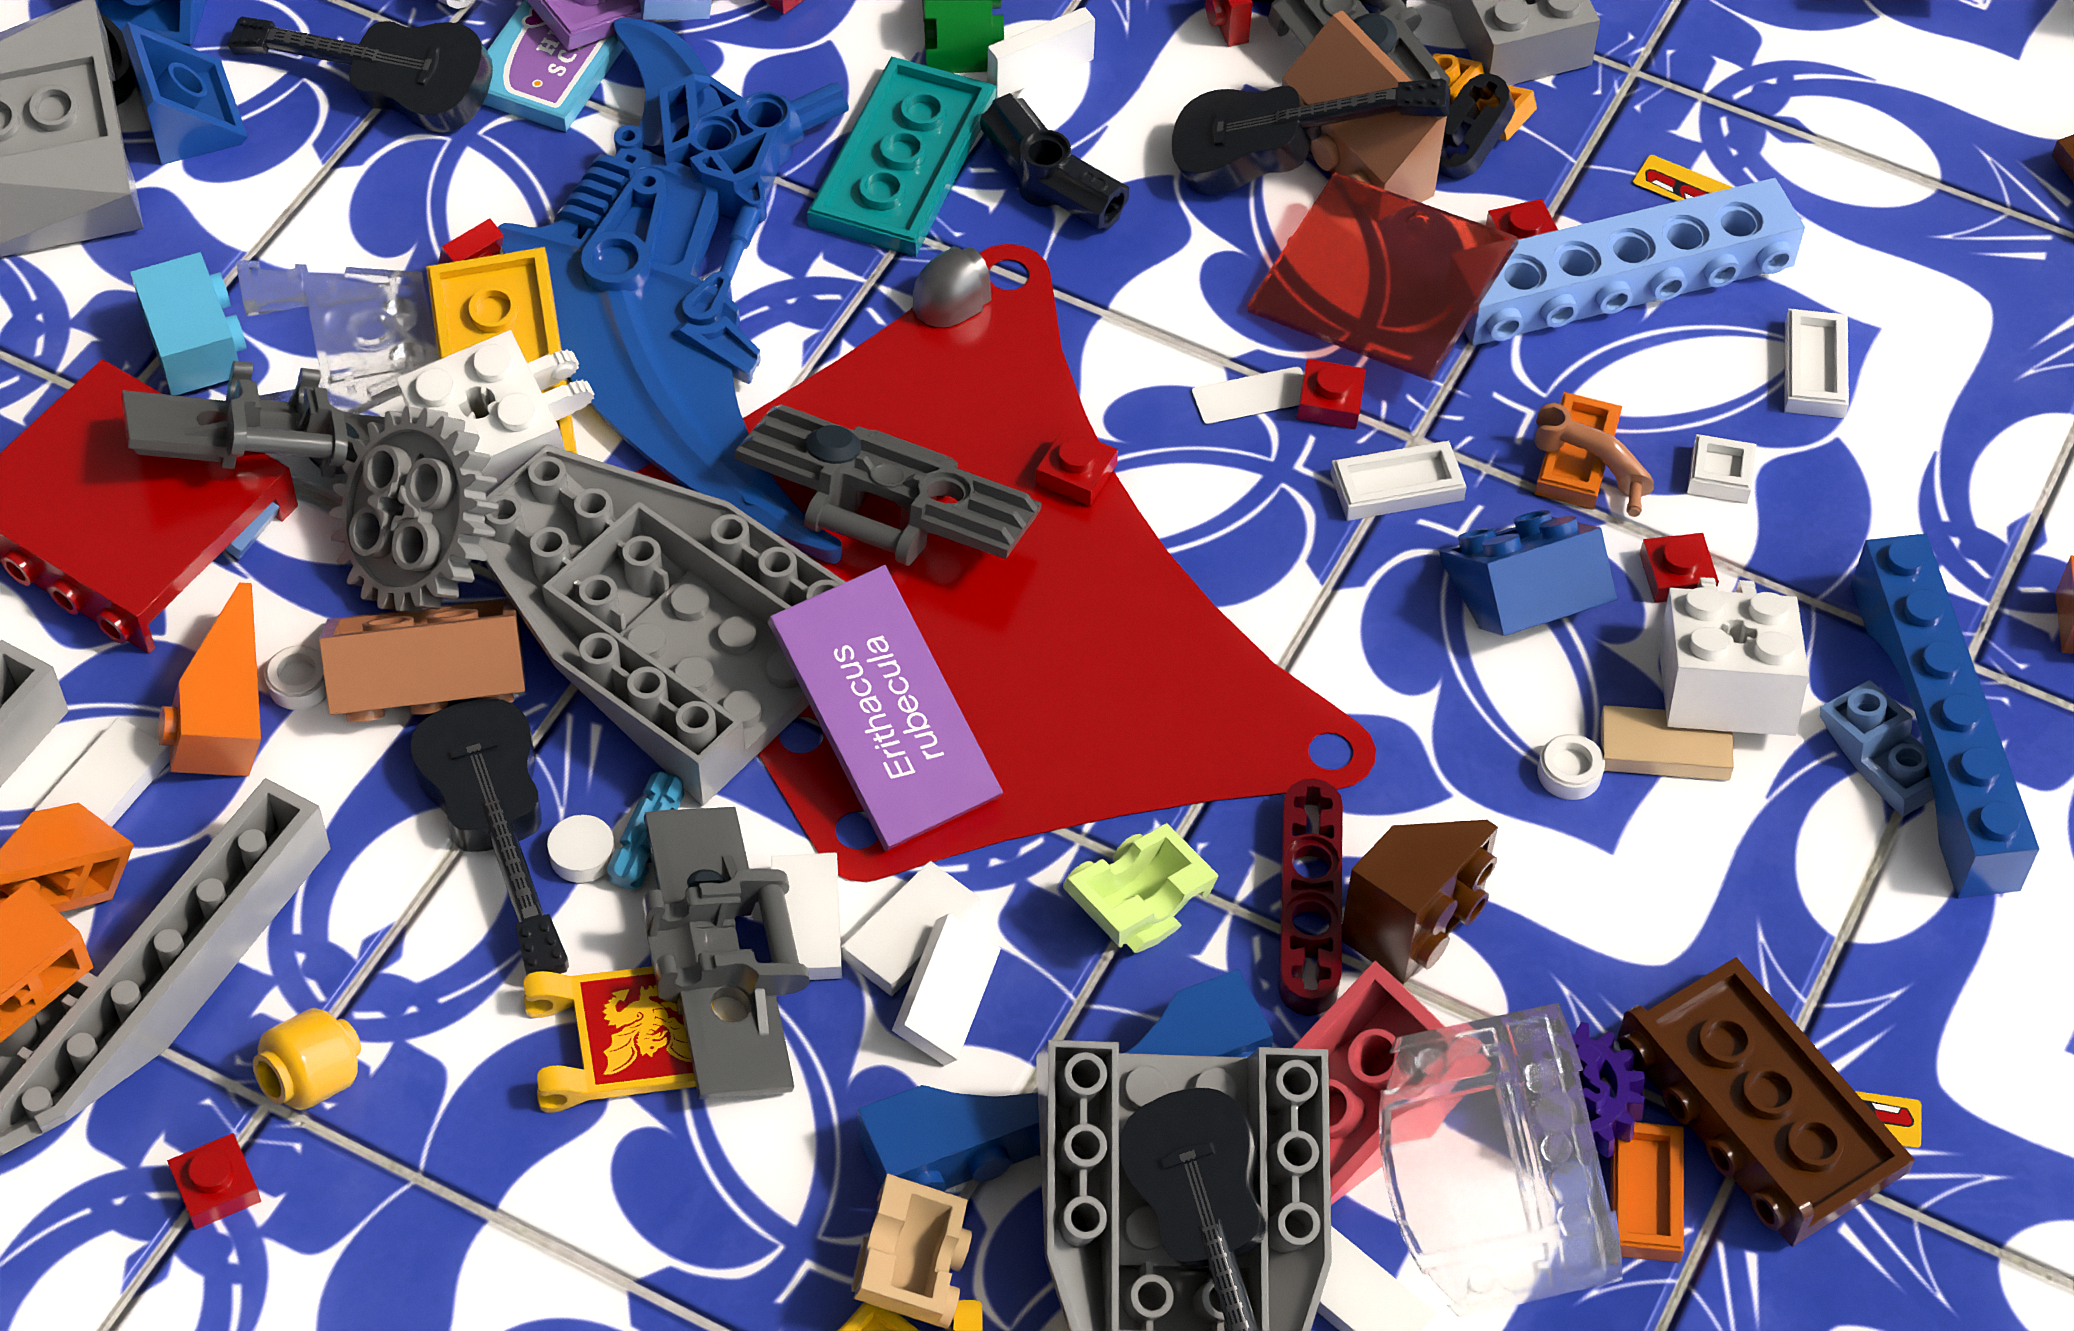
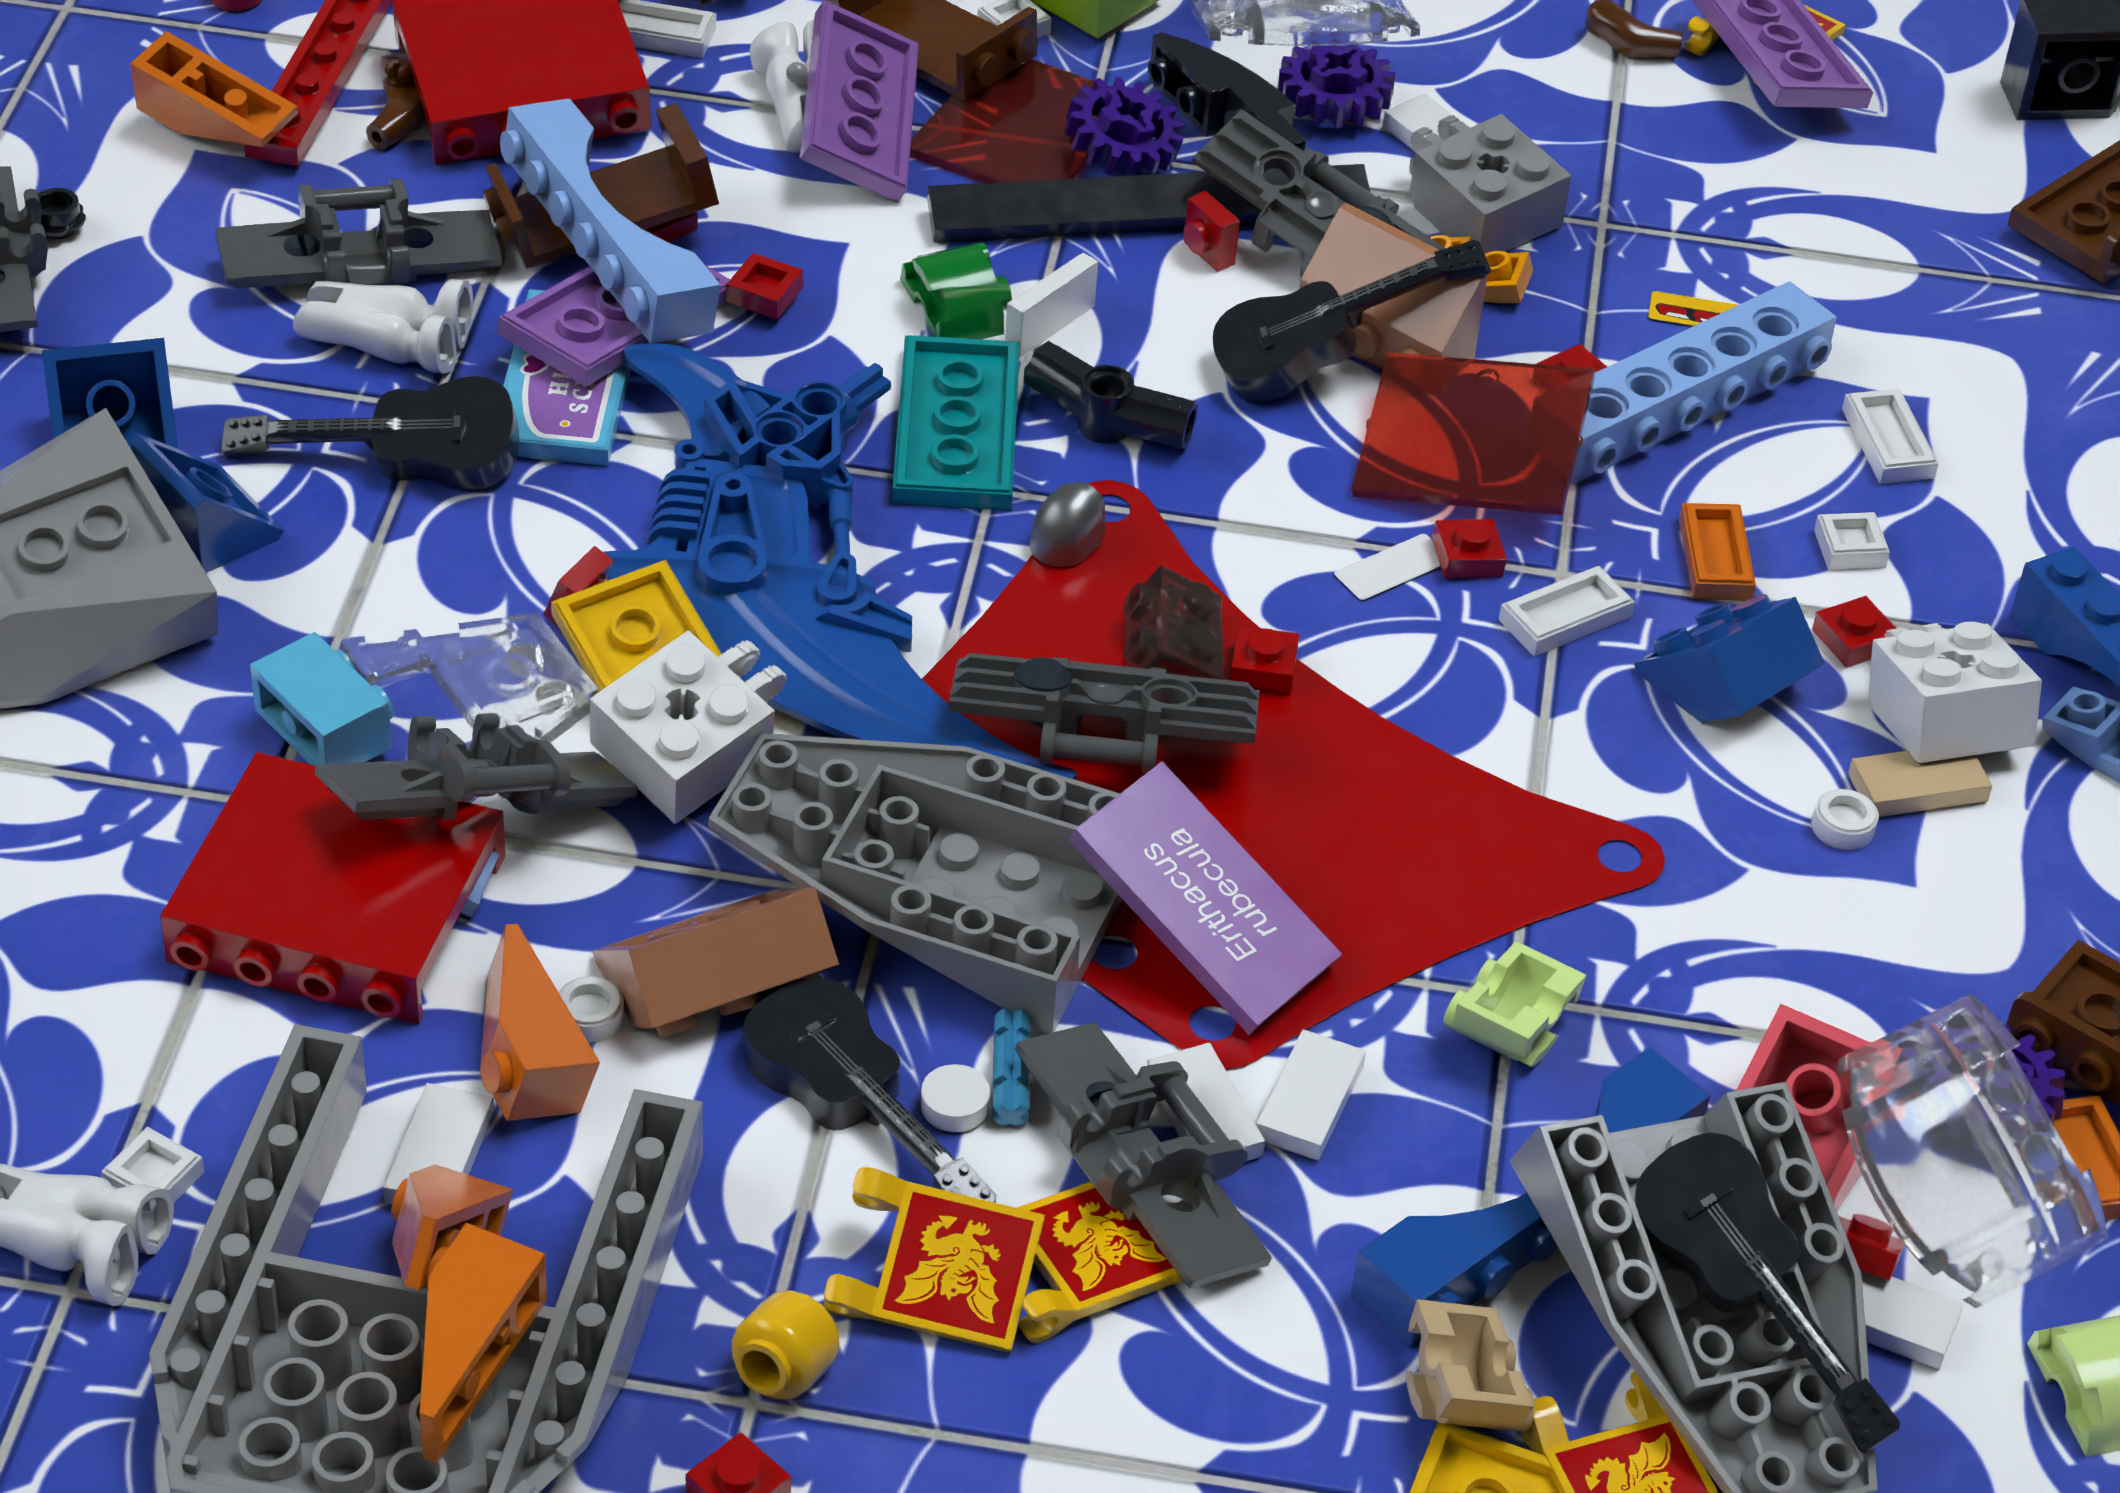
camera: 20 degrees left, 10 degrees down
light grey gear [329,406,499,613] -> none
white tile [892,913,1001,1066] -> none
dark red beam [1278,778,1343,1016] -> none
reddish brown slope [1342,819,1498,985] -> none
black beam [1438,73,1515,179] -> none
nougat piece [1535,402,1654,517] -> none
none -> flag [824,1167,1045,1354]
none -> clear smoke bracket [1123,565,1224,680]
none -> red plate [1839,1214,1906,1281]

